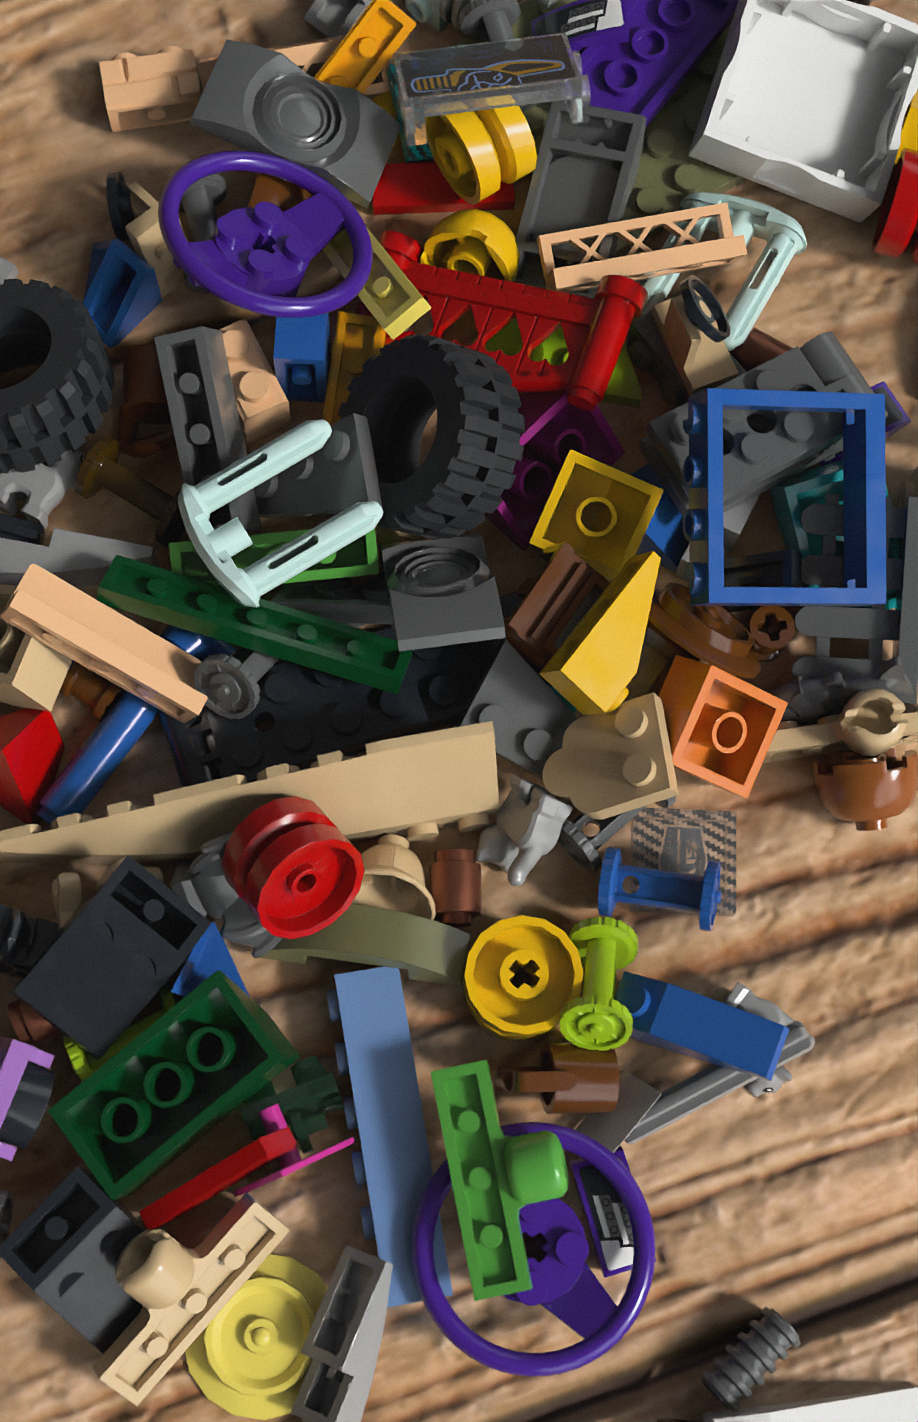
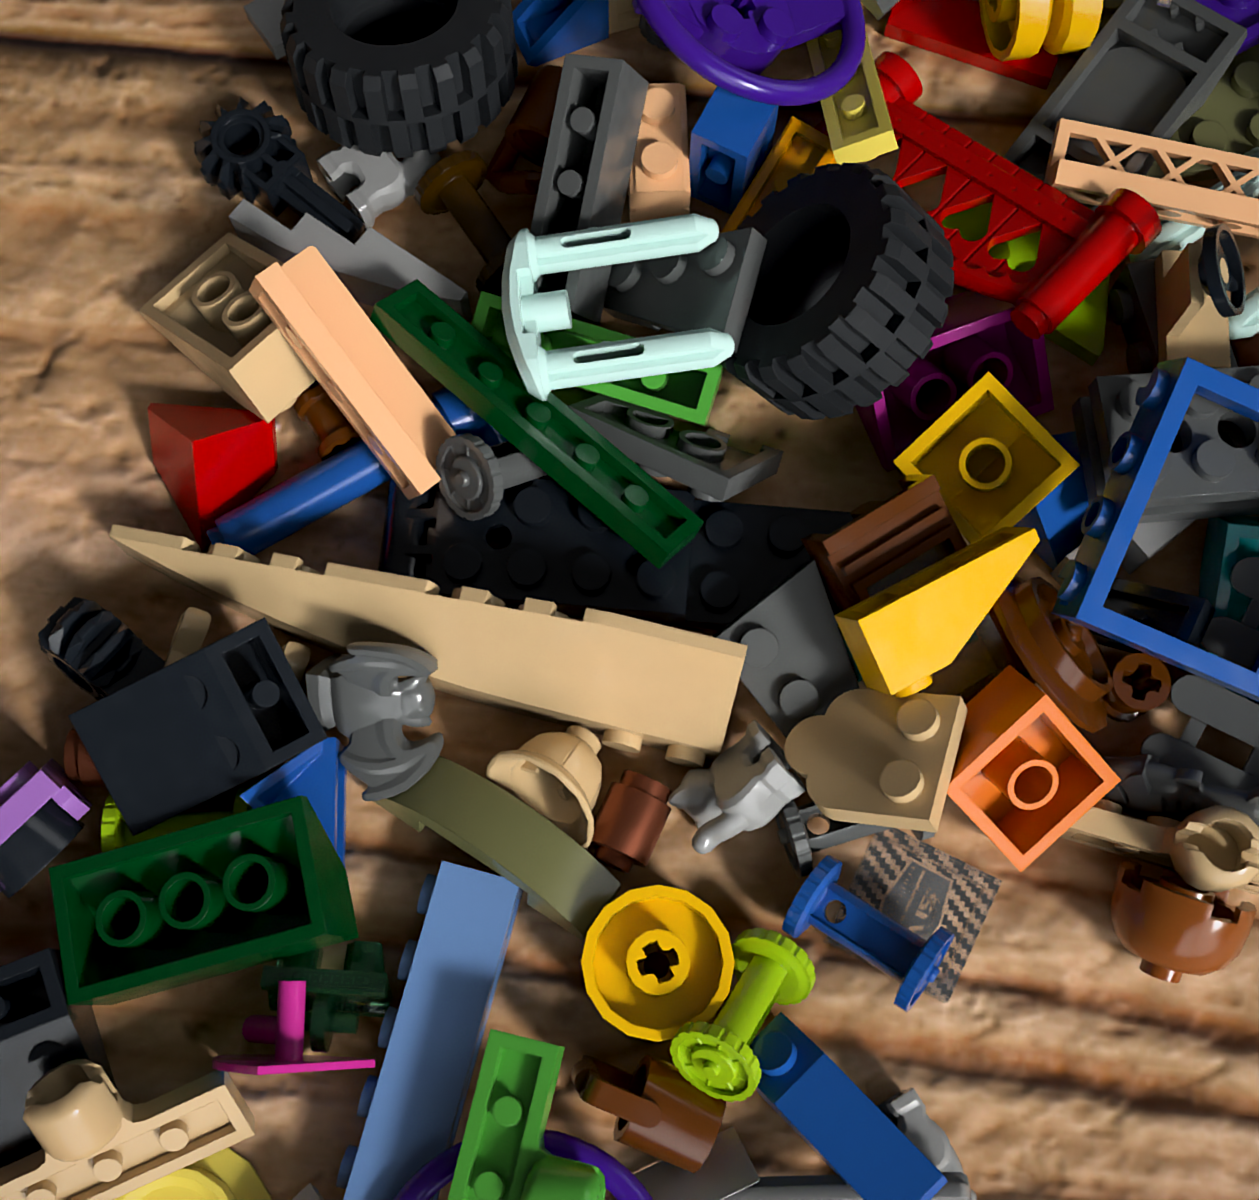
camera: 30 degrees right, 0 degrees up
red tile [139,1126,297,1229] -> none
red wheel [222,796,365,939] -> none
dark grey slope [379,532,506,651] -> none
yellow cylinder [420,209,520,282] -> none

